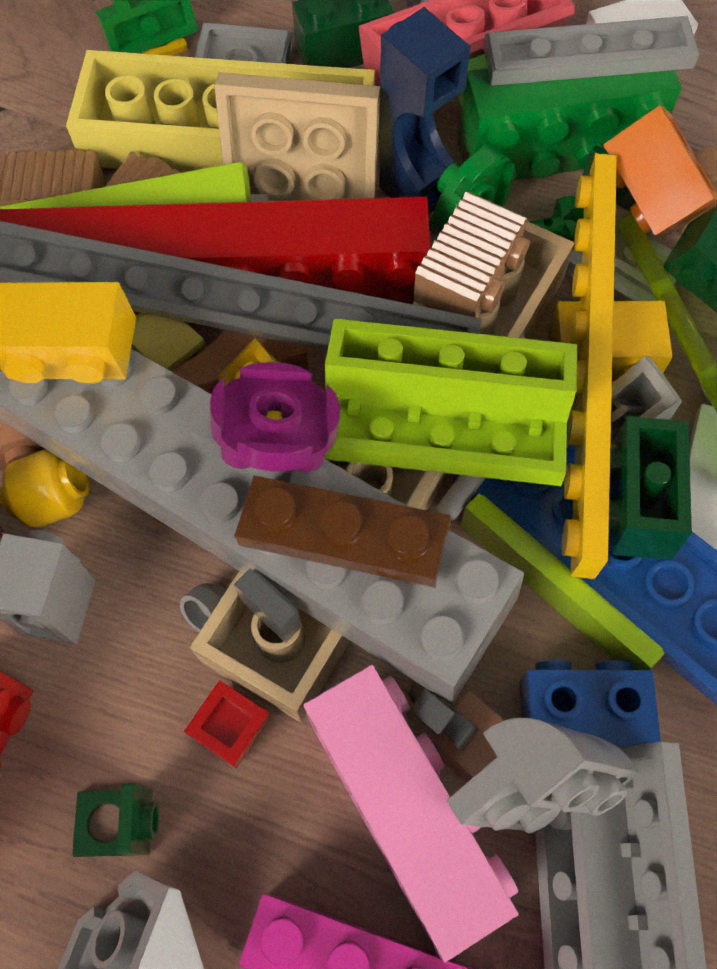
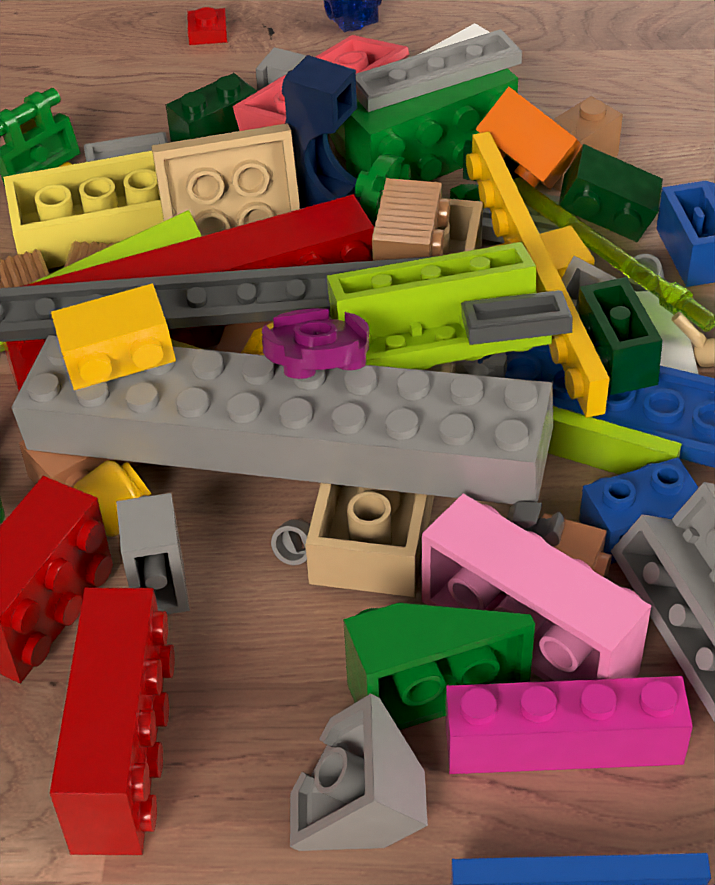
camera: 20 degrees left, 20 degrees down
dark green bracket [72,783,159,857] -> none
red plate [183,680,271,769] -> none
reddish brown plate [234,475,450,588] -> none
dark grey tile [234,568,301,643] -> none
light grey brick [447,718,640,833] -> none
none -> green slope [343,603,535,730]
none -> dark grey tile [461,290,573,345]

